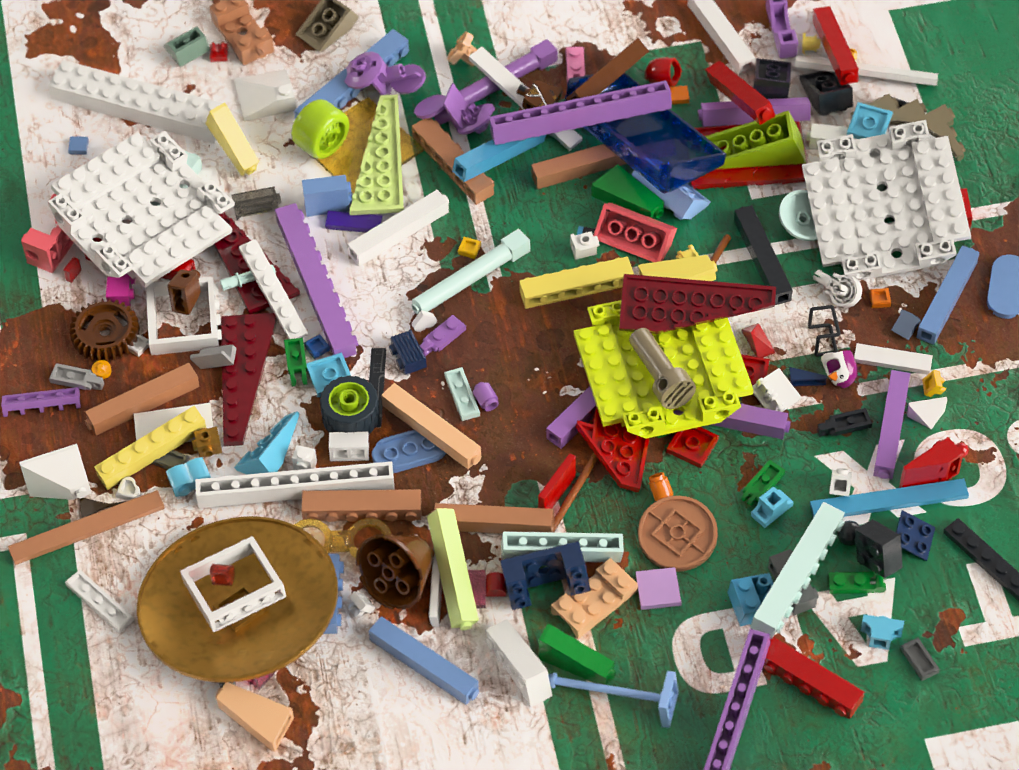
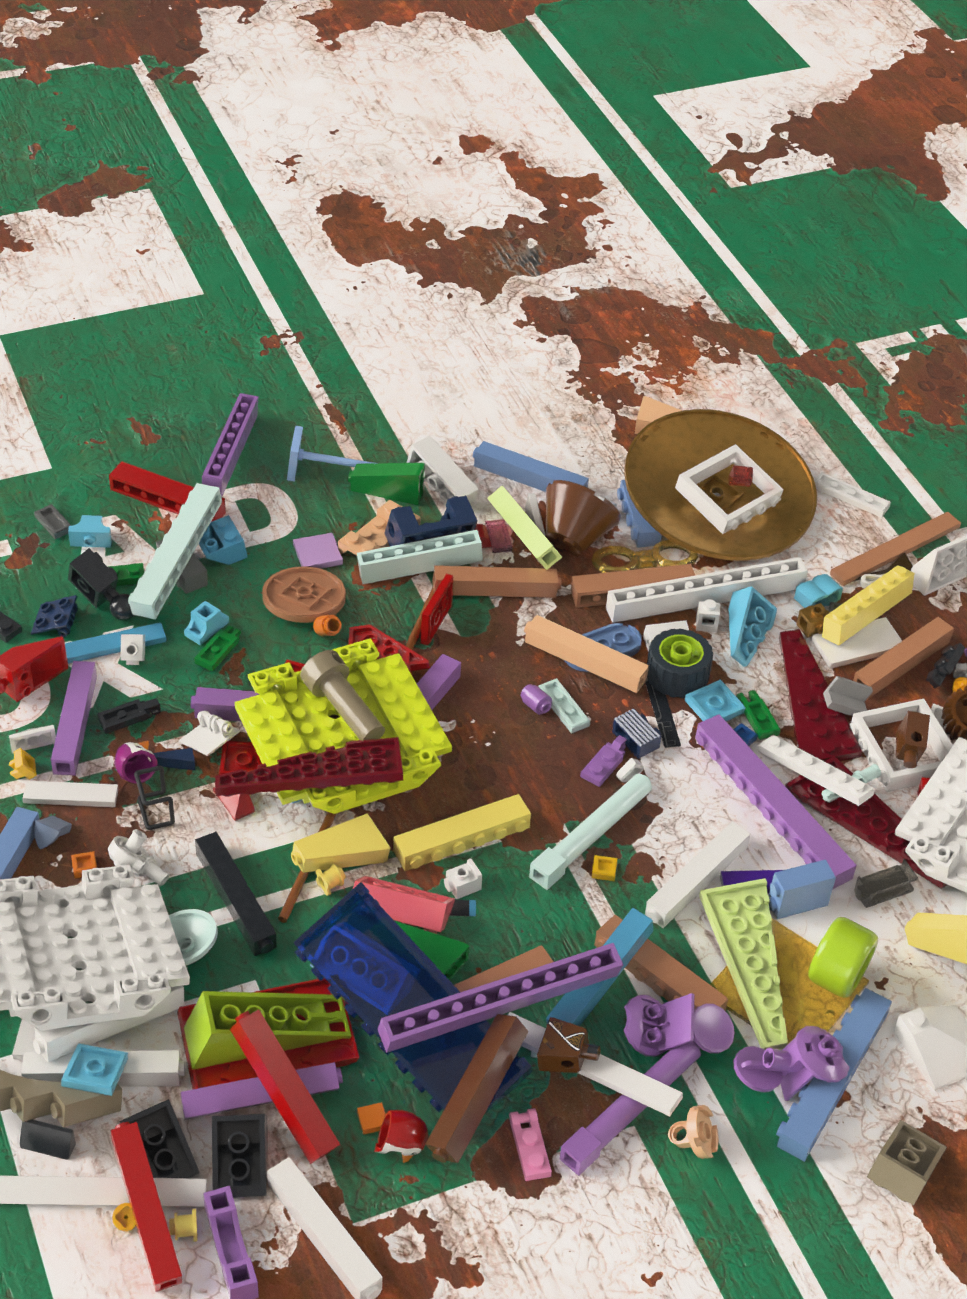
camera: 165 degrees right, 10 degrees down
none -> black hinge [926,642,965,689]

